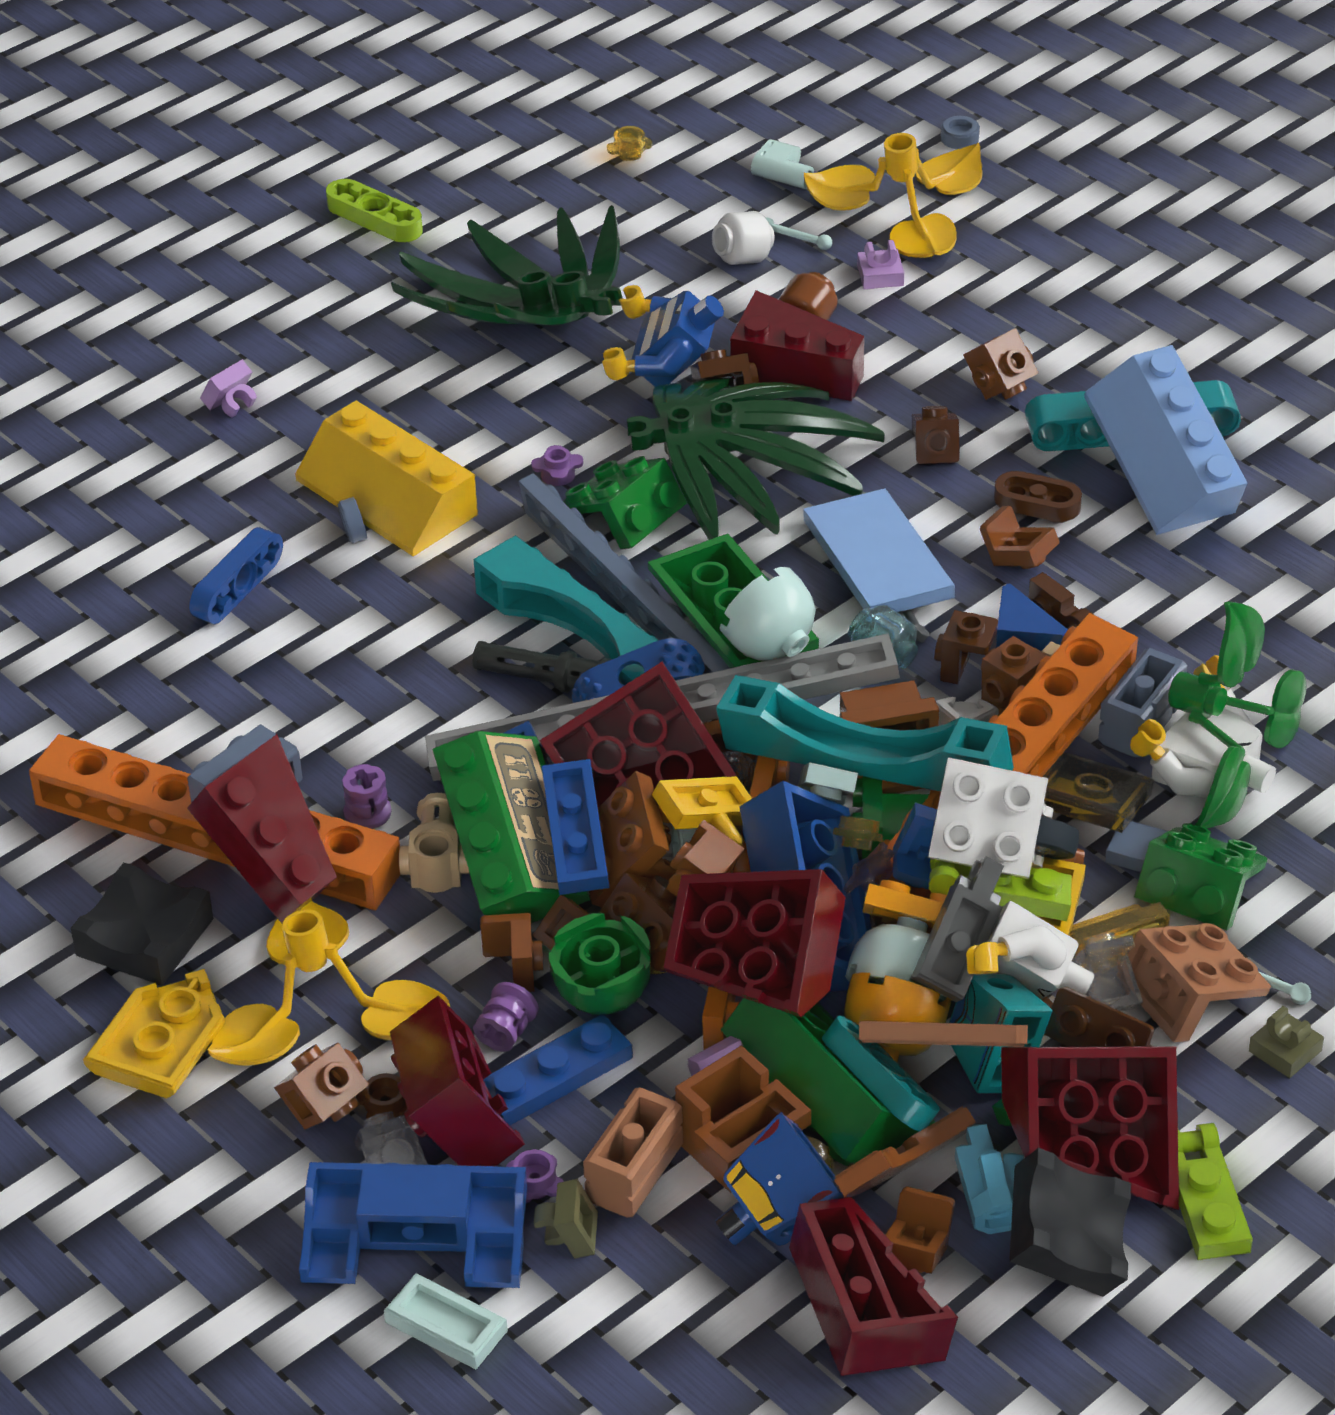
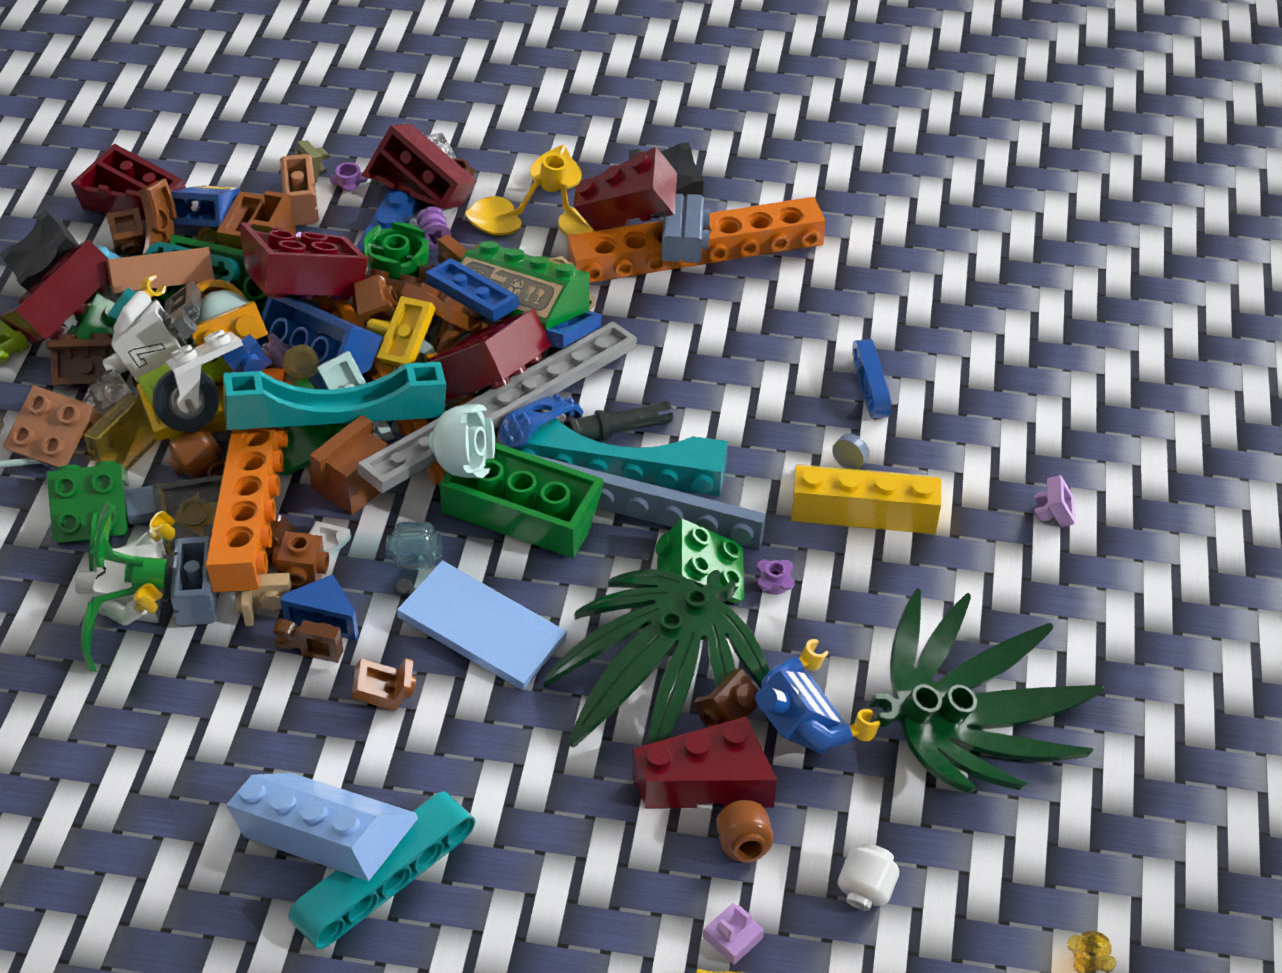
camera: 140 degrees right, 5 degrees up
yellow tile [83,969,225,1099] -> none
dark orange brick [274,1042,370,1130] -> none
blue bracket [299,1162,527,1288] -> none
lime beam [326,179,423,242] -> none
medium lavender bush [342,764,392,829] -> none
light aqua tile [384,1273,508,1370] -> none
light aqua hinge [766,217,832,250] -> none
reddish brown bracket [912,406,960,464] -> none
reddish brown bracket [934,610,998,685] -> none
dark orange brick [963,328,1039,400] -> none
reddish brown plate [994,471,1082,523] -> none

